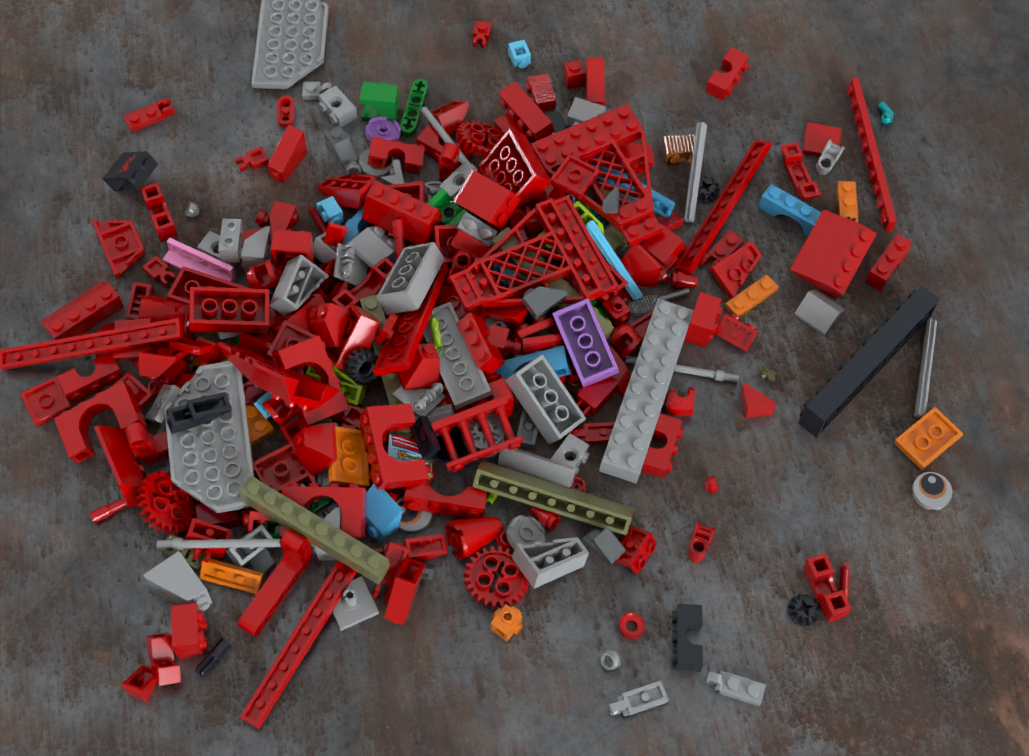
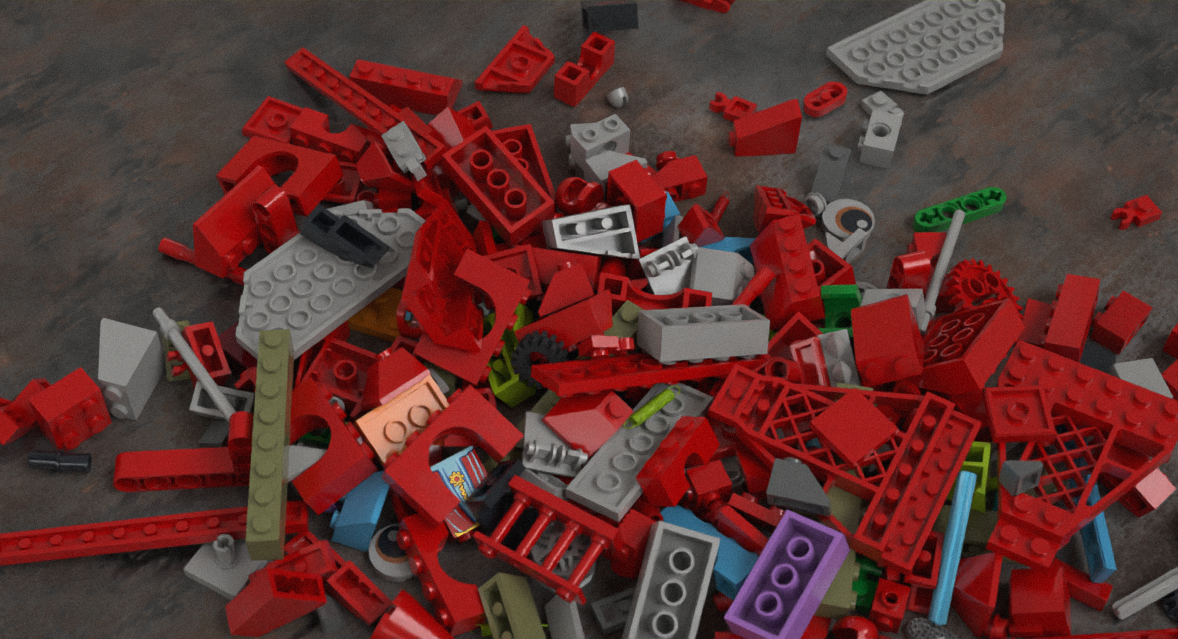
camera: 55 degrees right, 10 degrees down
red gear [136,470,197,535] -> none
red plate [142,255,176,287] -> none
bright pink fence [162,238,236,283] -> none
orange plate [199,558,263,594] -> none
medium azure brick [316,196,344,225] -> none
green piece [360,82,399,122] -> none
medium lavender plate [365,117,401,142] -> none
red arch [367,137,425,174] -> none
red slope [431,100,469,136] -> none
medium azure brick [508,40,531,69] -> none
none -> light grey hinge [381,121,427,181]
none -> red tile [809,388,898,469]

